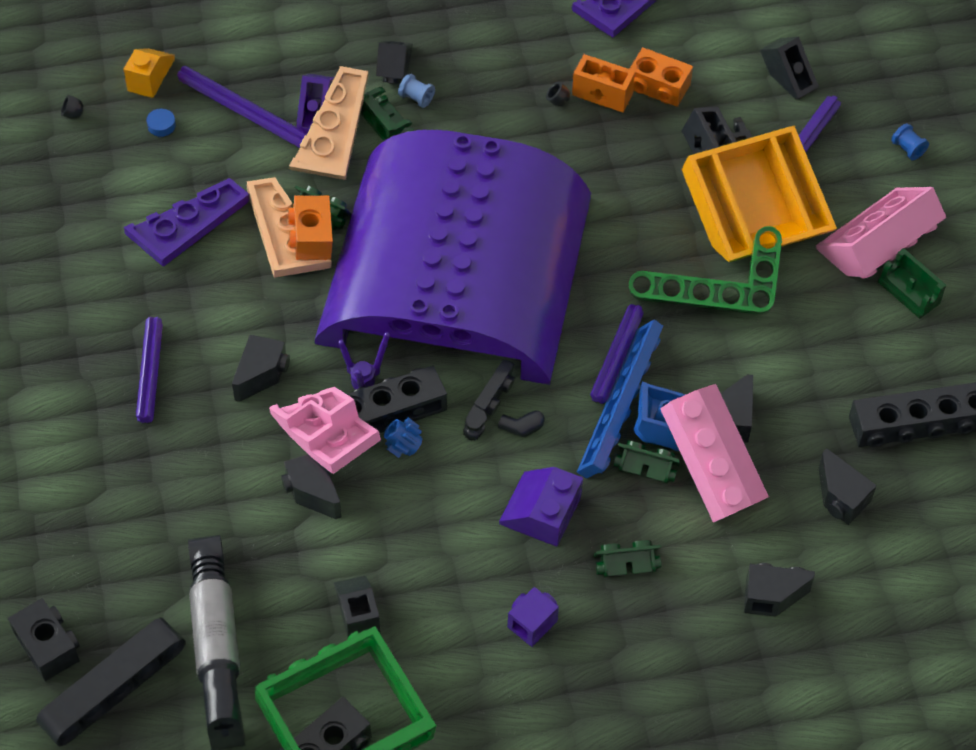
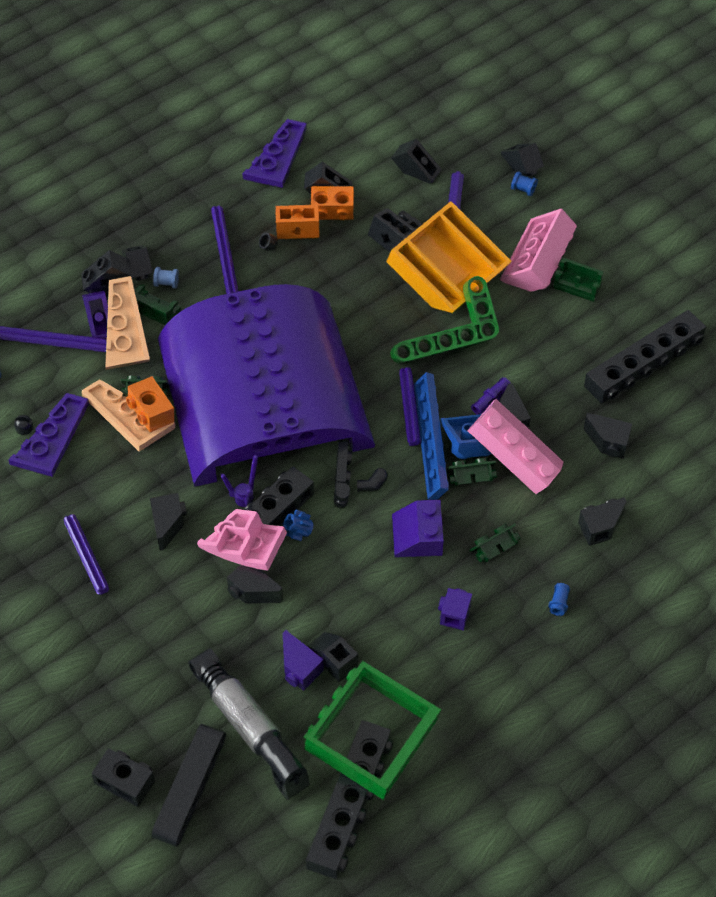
camera: 25 degrees left, 0 degrees up
none -> black hinge [14,415,34,435]
none -> black brick [81,250,132,297]
none -> dark purple axle [211,205,238,294]
none -> dark purple slope [283,630,324,691]
none -> black slope [304,161,352,194]
none -> dark purple pin [471,377,511,415]
none -> black slope [501,143,544,177]
none -> blue pin [548,583,570,616]

